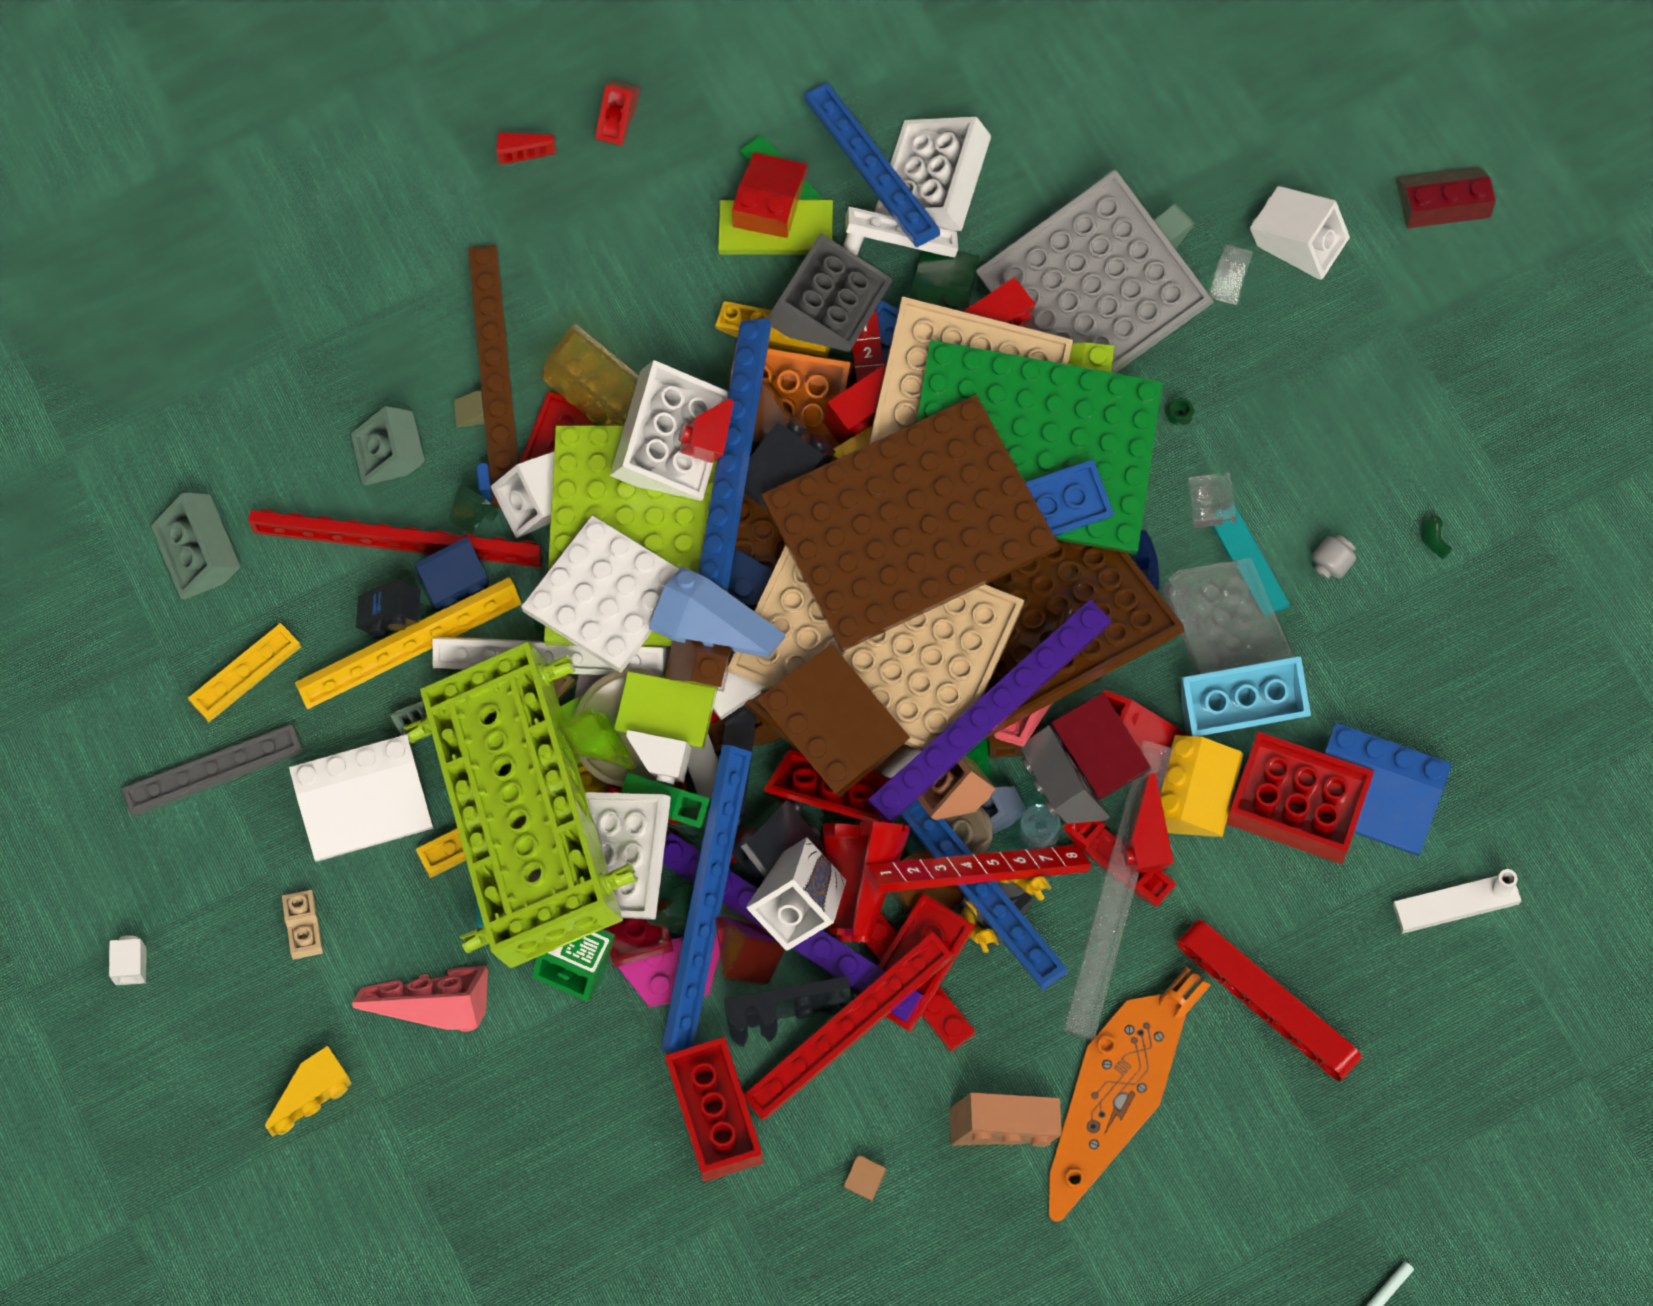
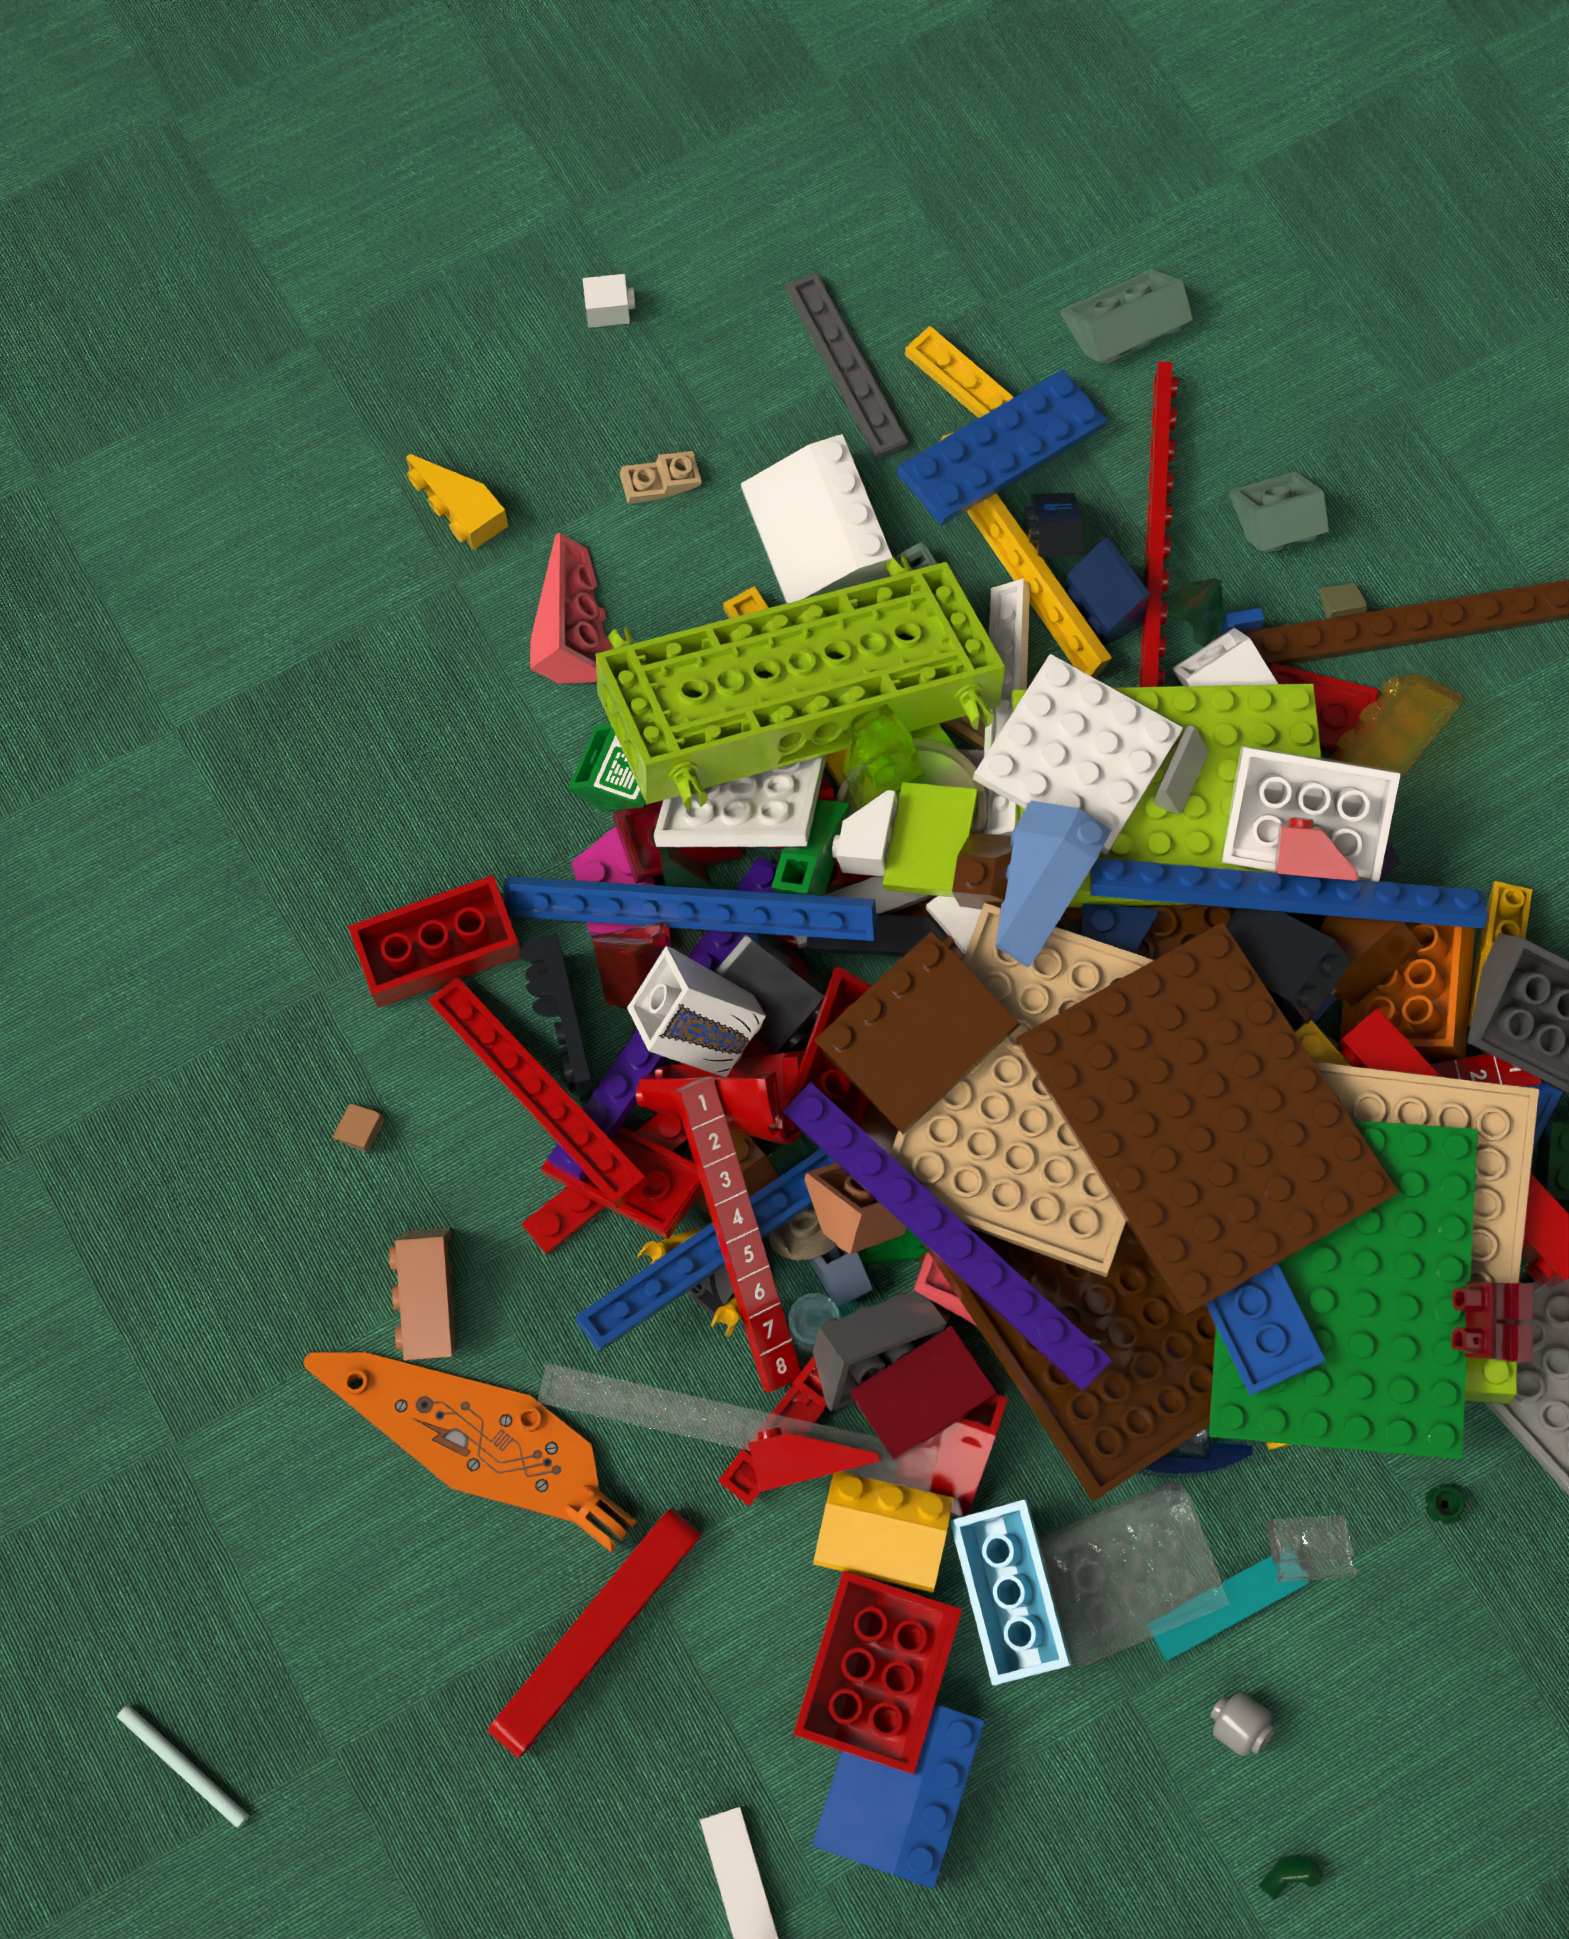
camera: 85 degrees right, 5 degrees up
none -> blue plate [897,369,1107,526]
none -> light grey slope [1154,725,1208,814]
none -> dark red hips [1451,1282,1533,1363]

